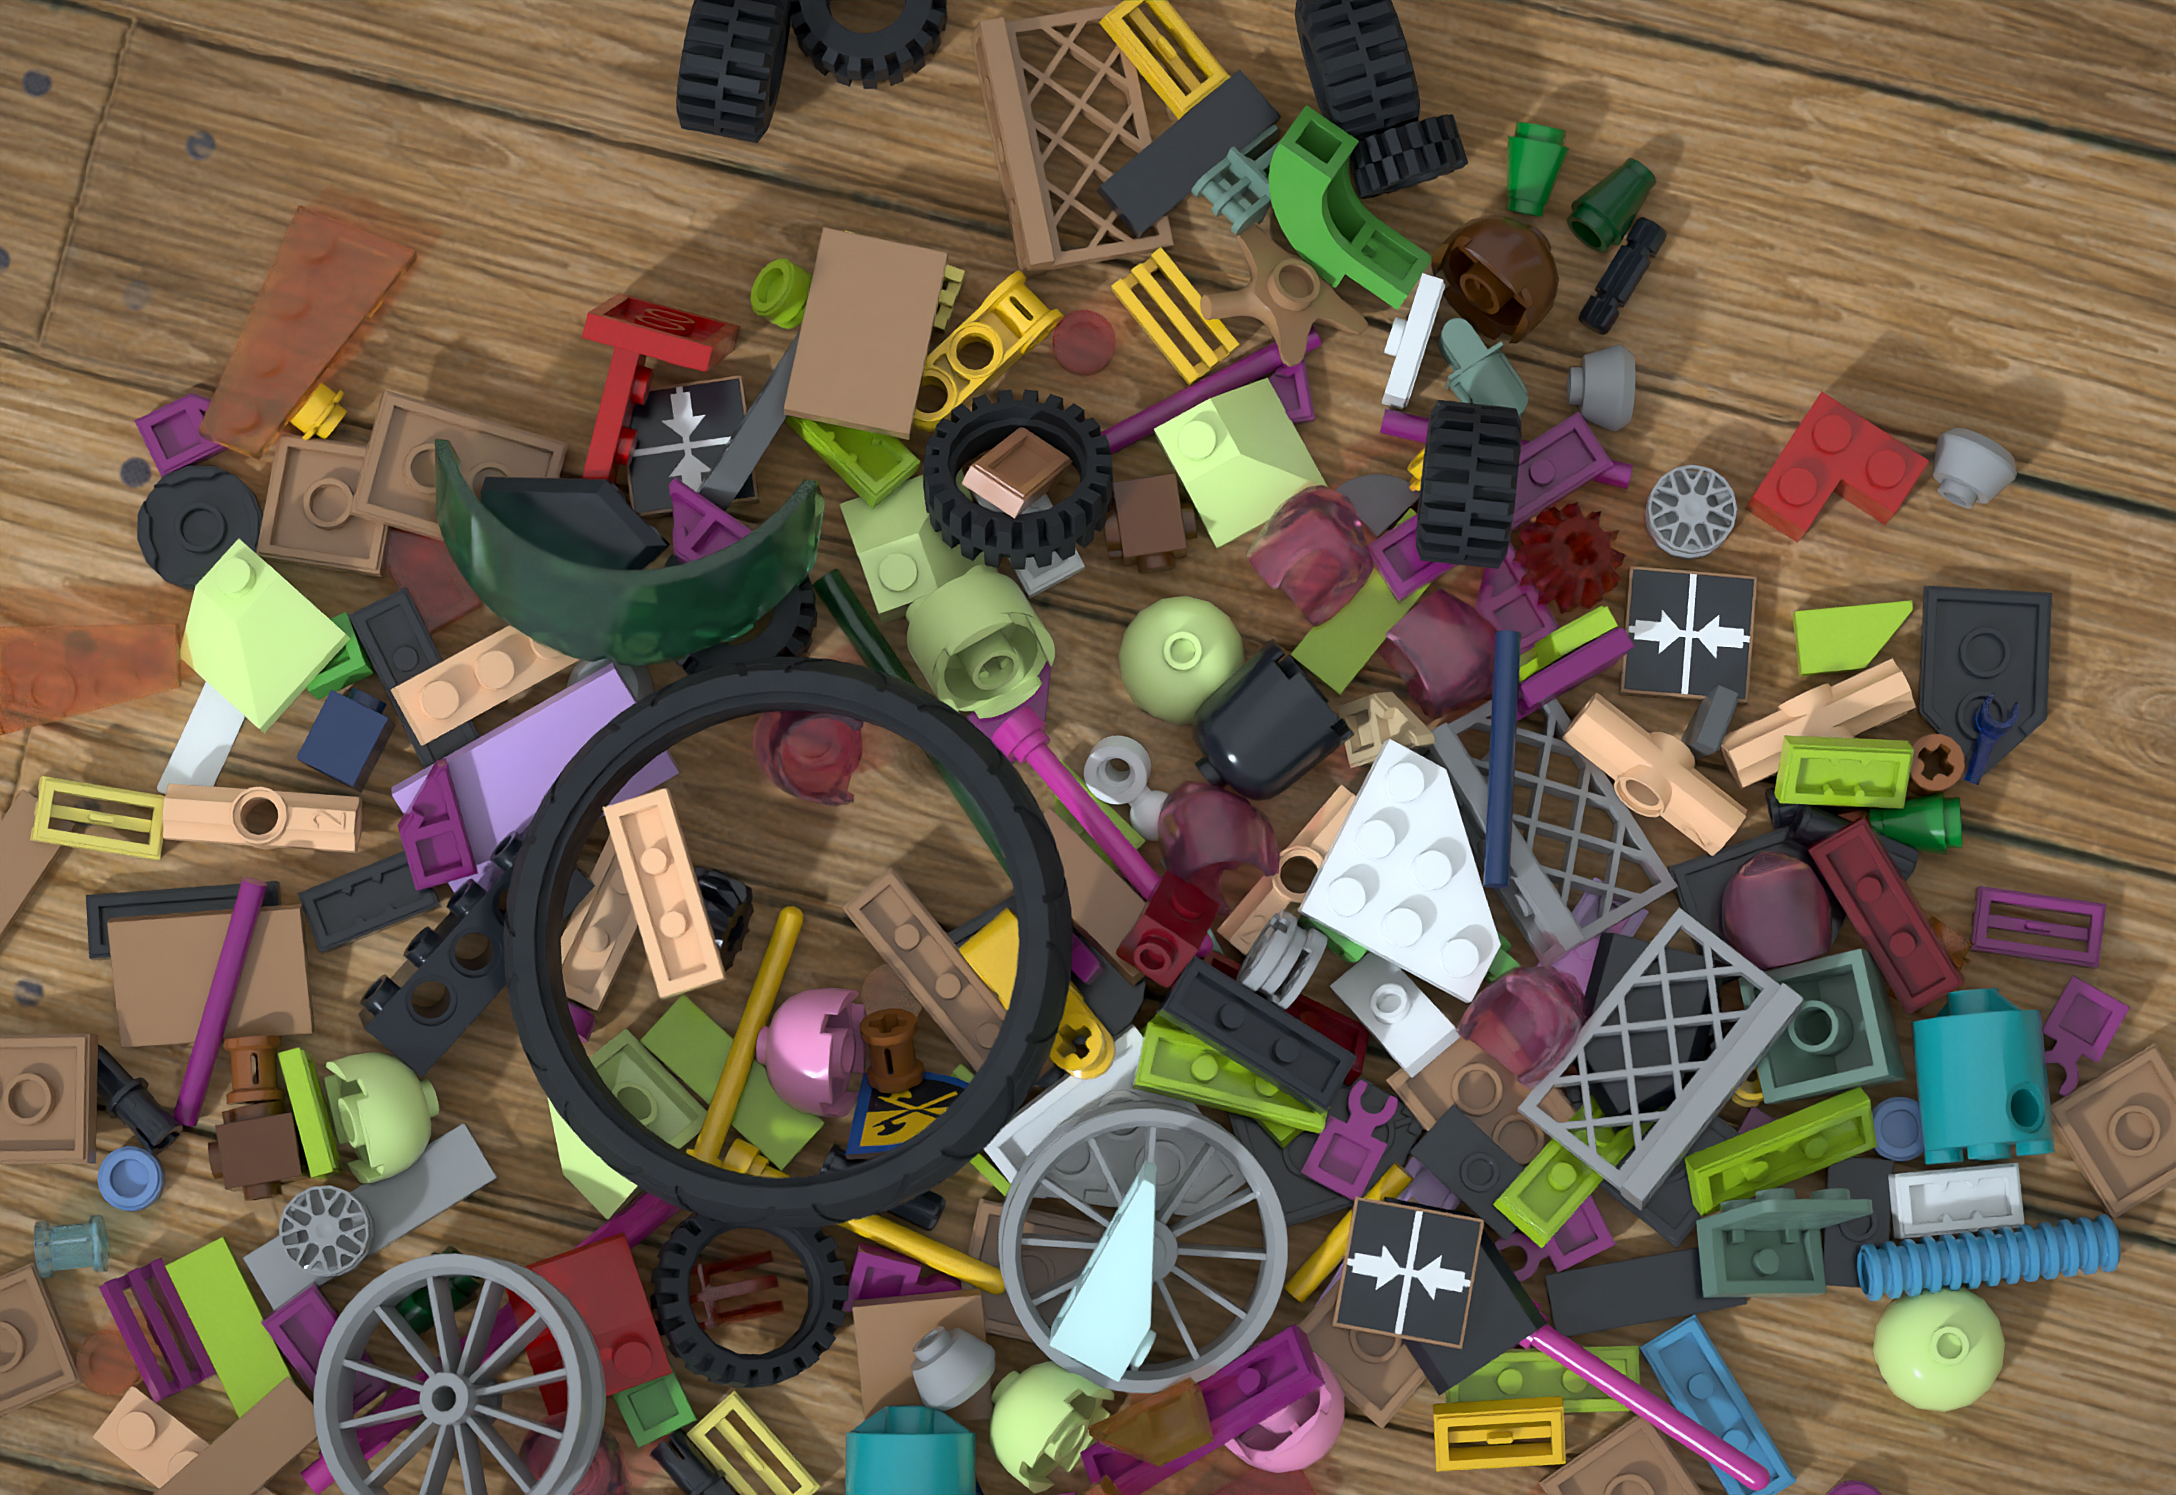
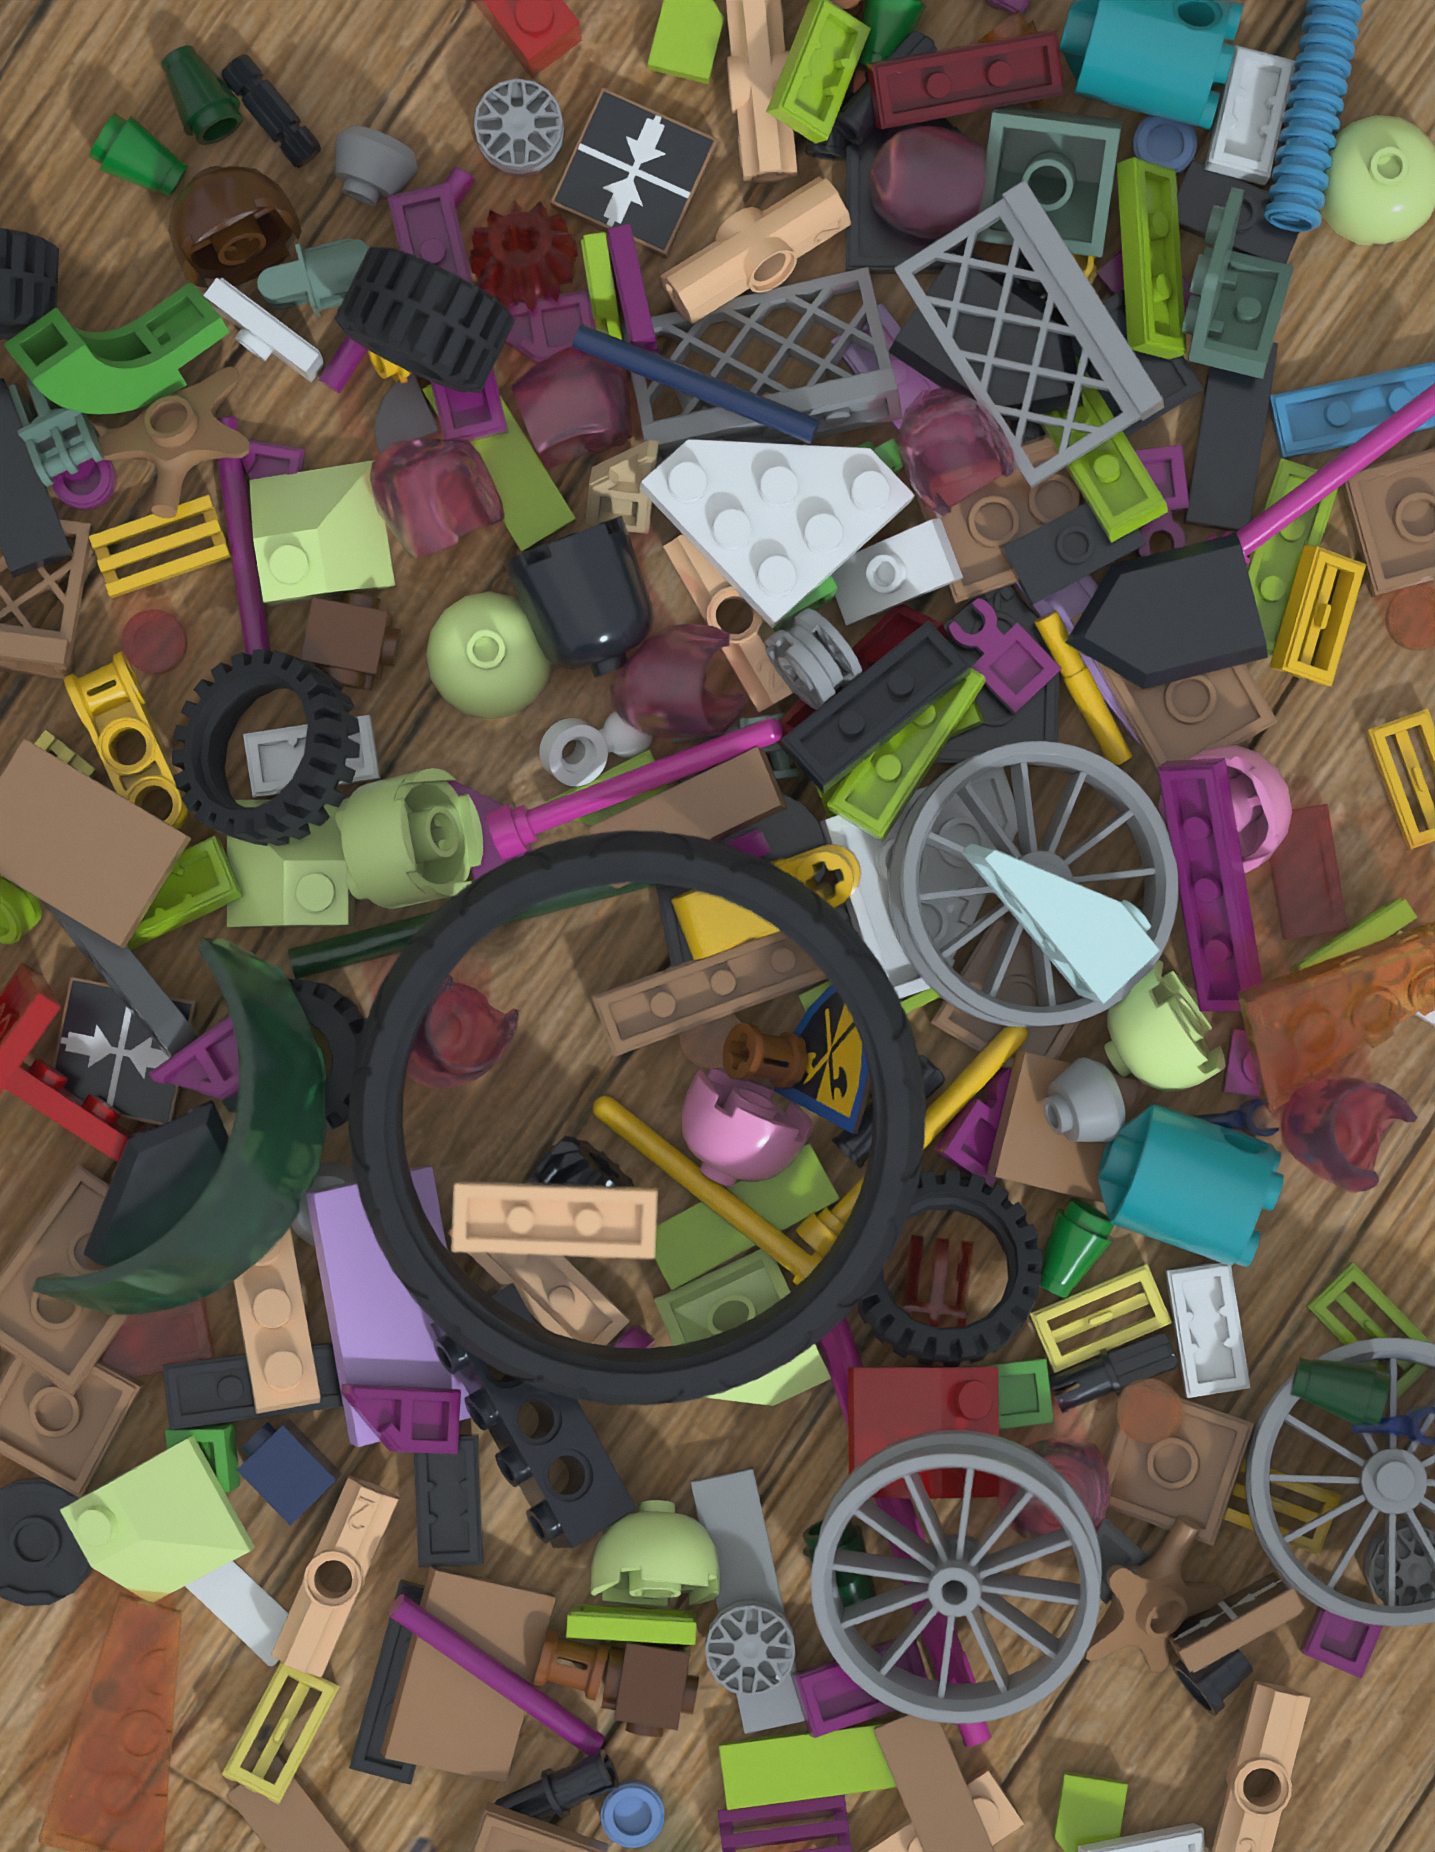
camera: 75 degrees left, 5 degrees up
nougat tile [961,427,1073,518] -> none
clear orange tile [1088,1377,1214,1467] -> none
dark red bracket [1116,870,1221,987] -> none
black tile [1332,1197,1484,1349] -> none
black tyre [1349,114,1468,199] -> none
dark grey tile [1680,685,1739,761] -> none
none -> magenta tile [52,458,117,511]
none -> green cone [1040,1198,1115,1298]

